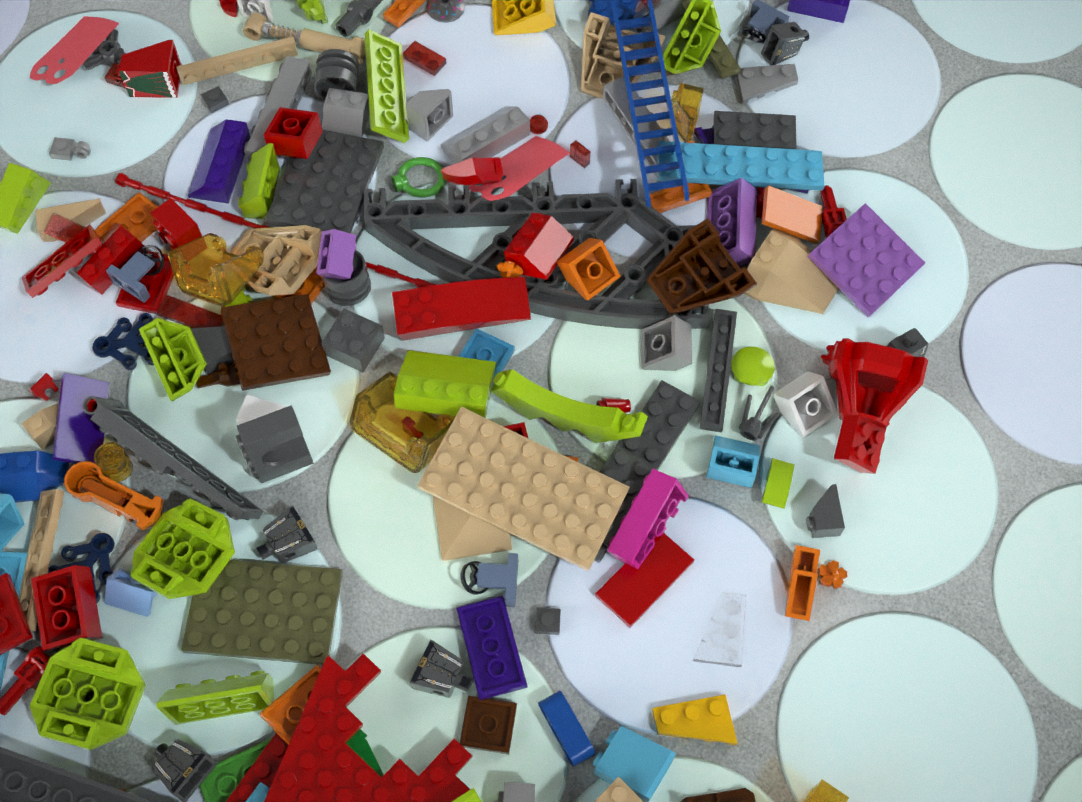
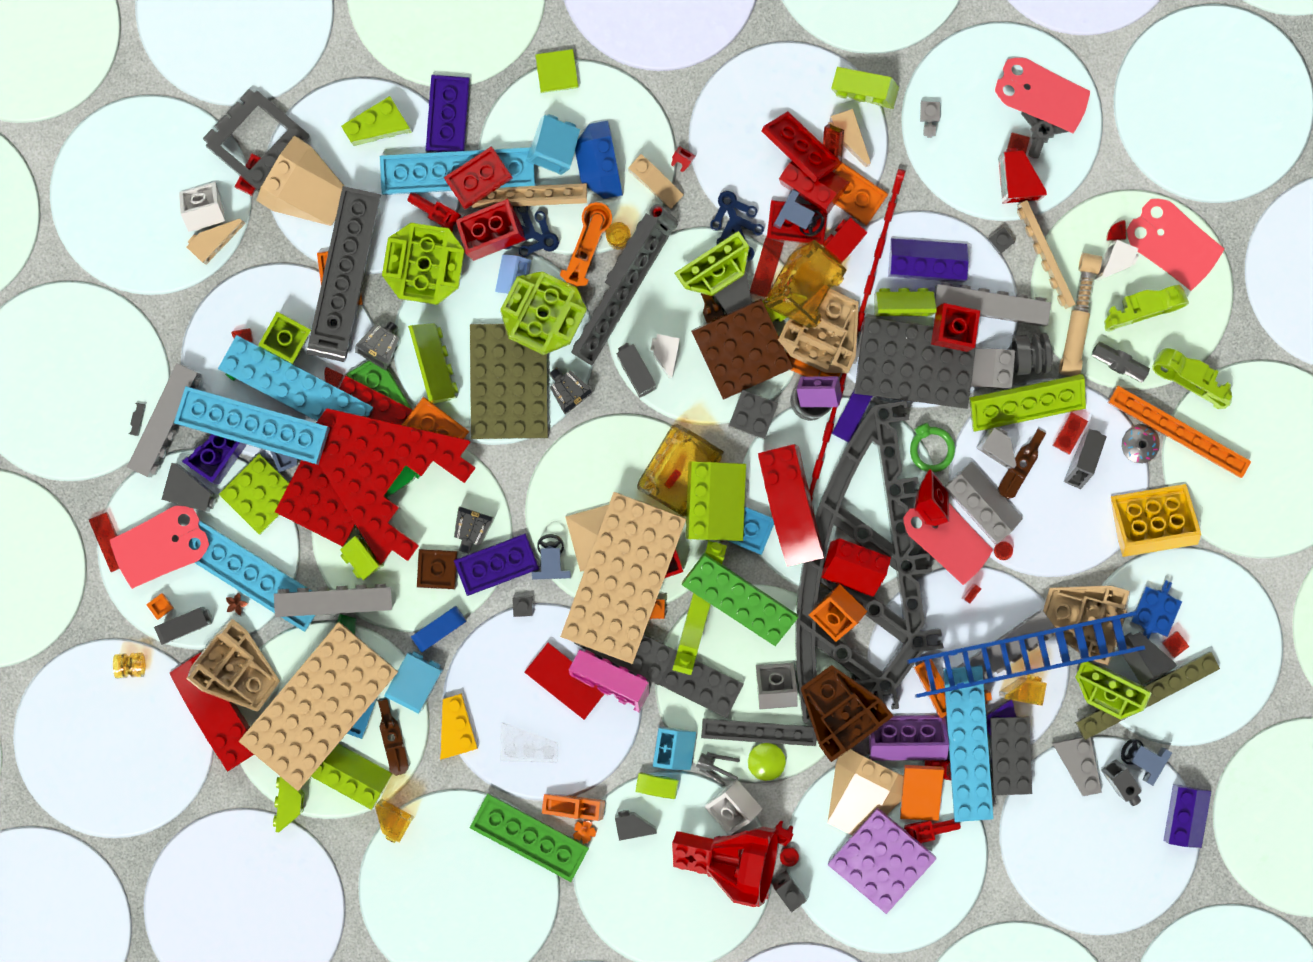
camera: 80 degrees right, 25 degrees up
tile [52,373,110,467] -> none
orange plant [497,261,523,278] -> none
red cone [596,398,631,413] -> none
none -> bright green plate [469,793,589,882]
none -> bright green plate [682,553,798,646]
none -> dark purple tile [832,389,873,442]
none -> reddish brown piece [998,429,1046,499]
none -> dark grey slope [1063,429,1107,489]

